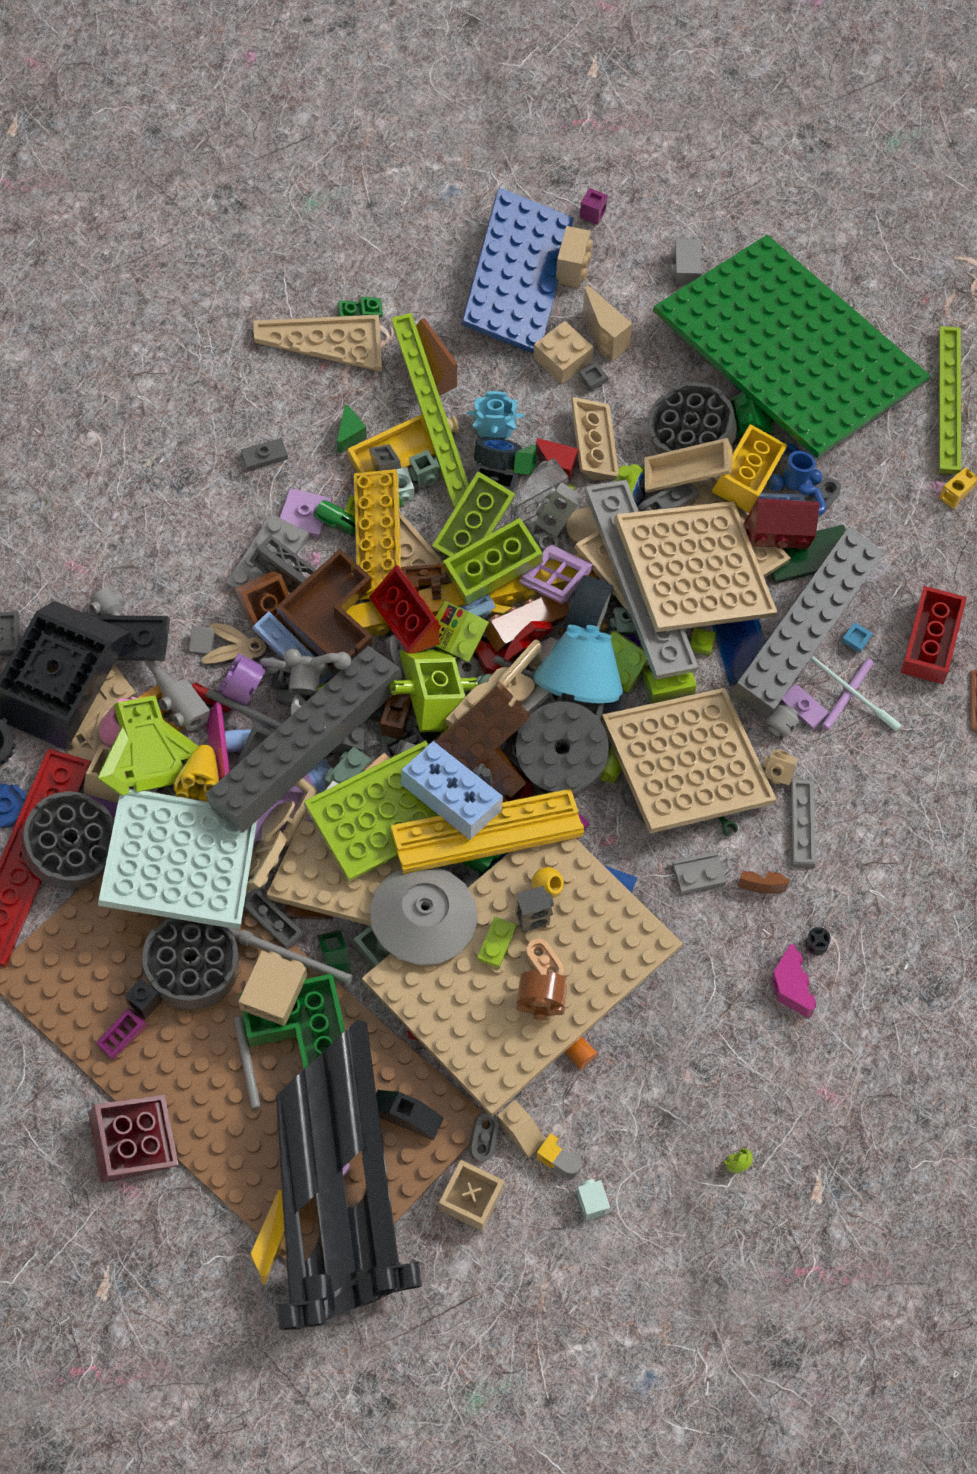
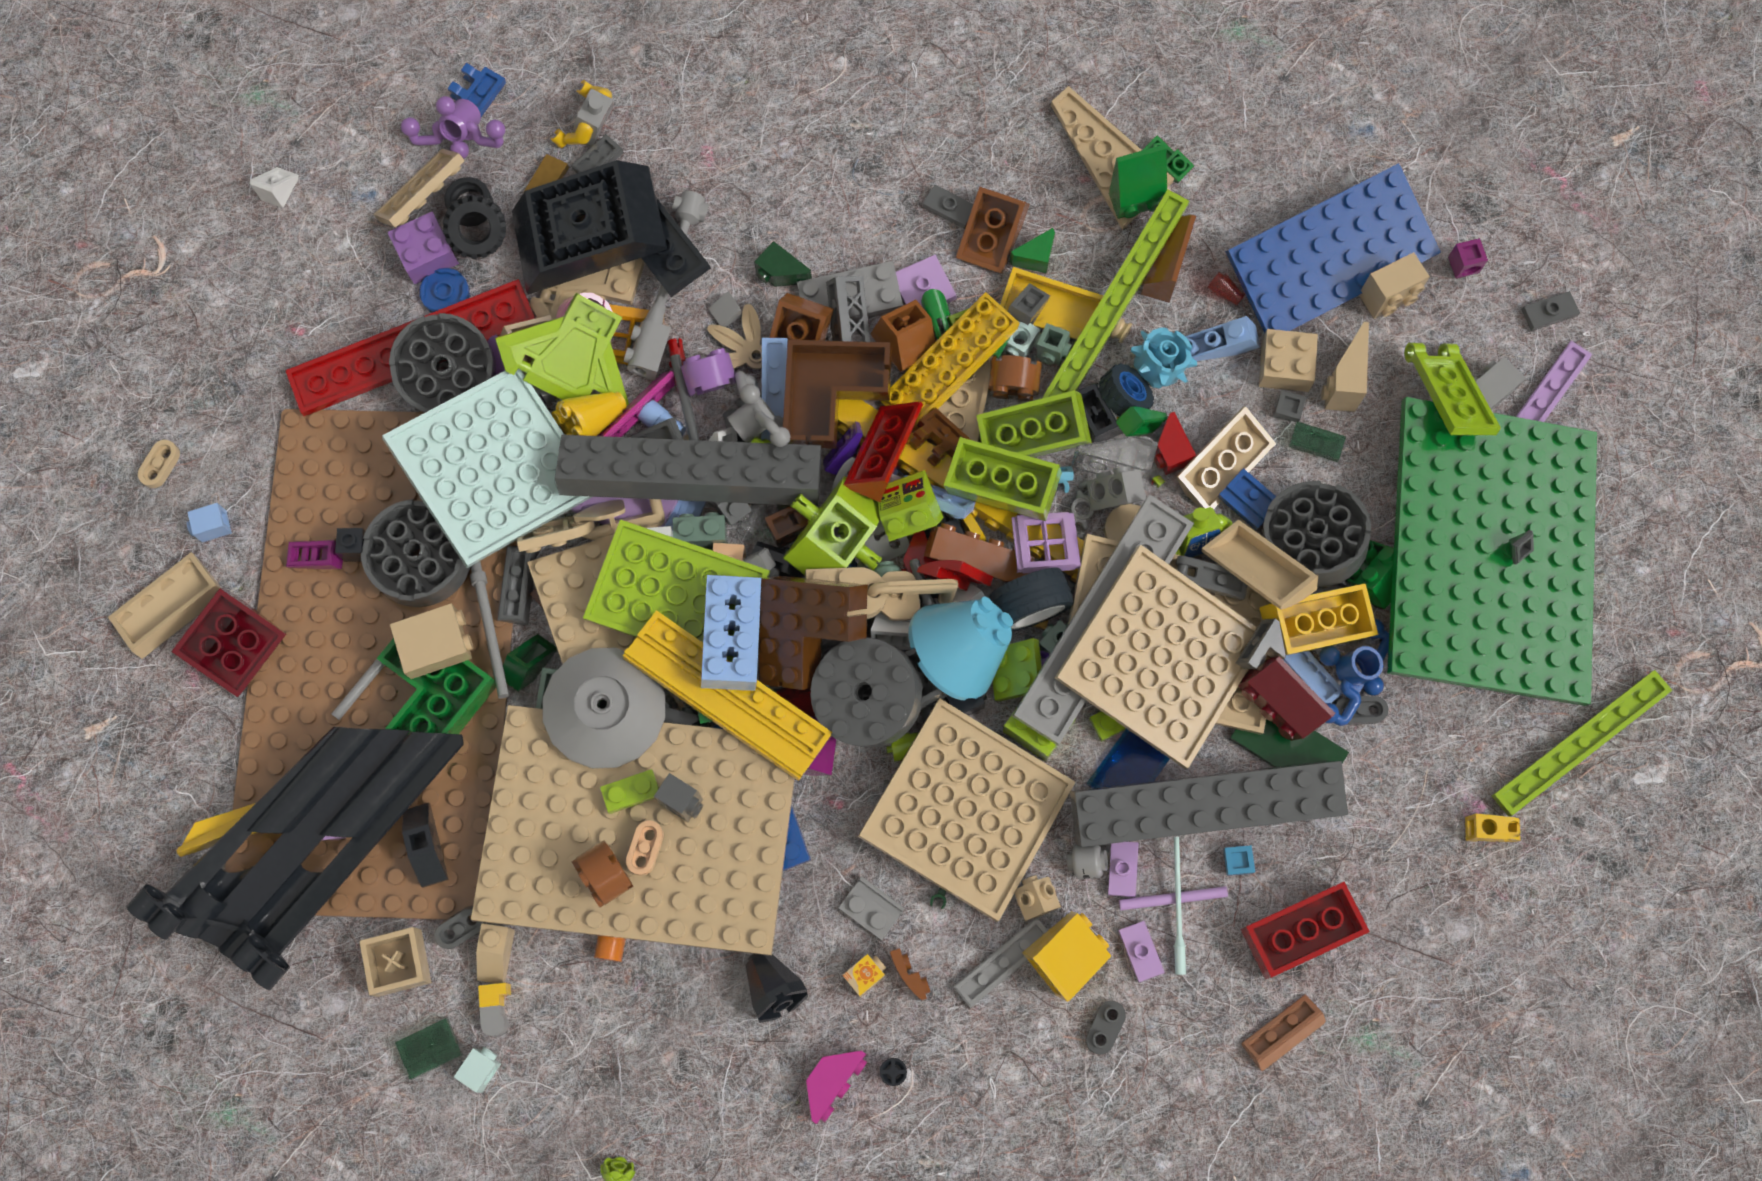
camera: 55 degrees right, 10 degrees up
dark grey plate [473,763,493,786] -> none
yellow piece [531,867,564,899] -> none
none -> tan slope [108,552,221,659]
none -> light blue brick [186,503,232,542]
none -> clear green plate [395,1018,463,1080]
none -> black cone [745,954,808,1023]
none -> dark green slope [754,241,812,287]
none -> dark purple slope [823,421,863,475]
none -> brick [843,954,886,998]
none -> dark orange slope [870,300,935,372]
none -> dark orange slope [956,186,1030,274]
none -> dark orange brick [988,355,1042,401]
none -> yellow slope [1022,911,1111,1002]
none -> dark grey plate [1086,1001,1126,1055]
none -> green slope [1109,144,1168,219]
none -> lavender plate [1118,921,1165,983]
none -> light blue slope [1185,316,1260,361]
none -> clear red cone [1207,271,1245,306]
none -> blue plate [1218,468,1276,530]
none -> dark grey slope [1236,618,1286,669]
none -> clear green plate [1289,421,1346,462]
none -> lime hinge [1404,342,1501,435]
none -> dark grey slope [1509,530,1534,565]
none -> lavender tile [1515,341,1592,422]
none -> dark grey plate [1521,291,1580,331]

